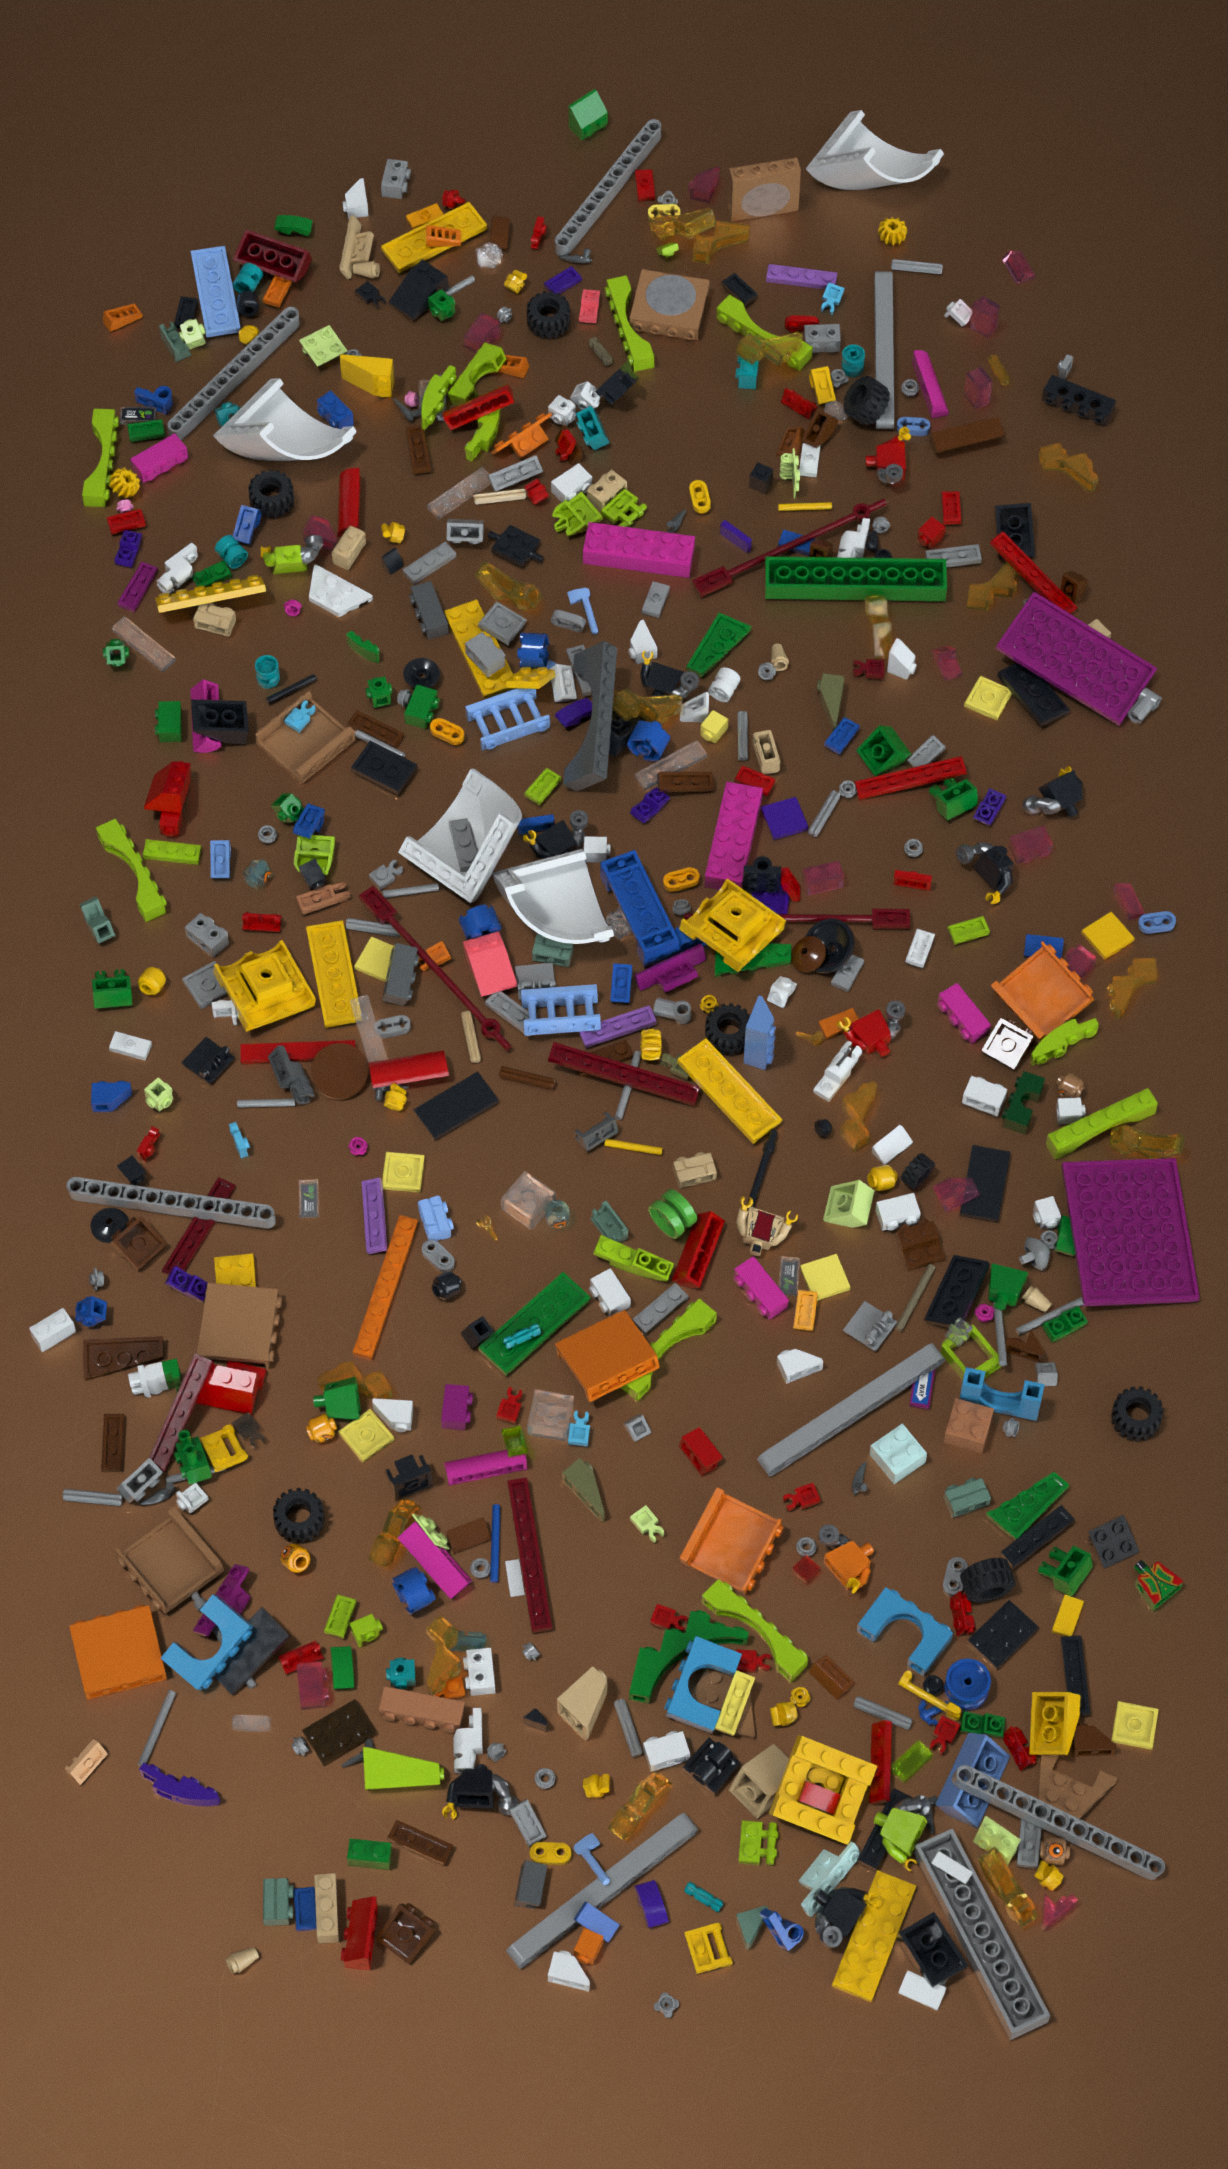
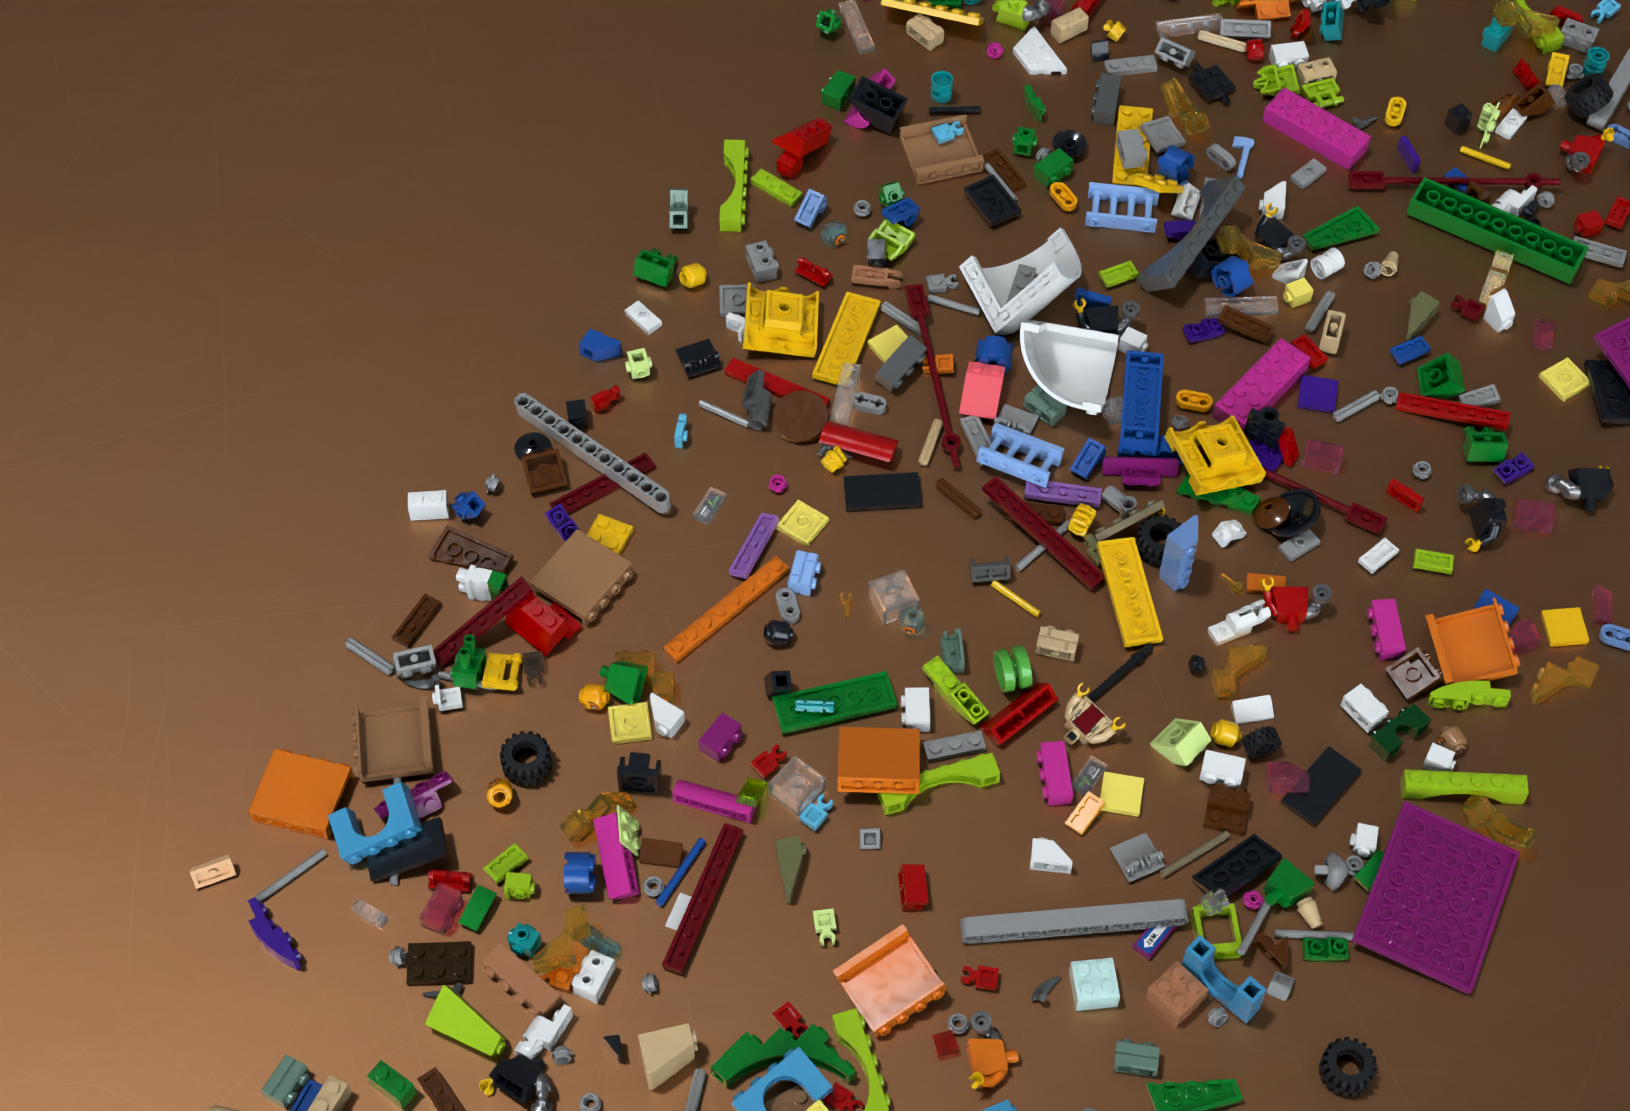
camera: 30 degrees right, 5 degrees down
none -> dark tan plate [1093,499,1165,542]

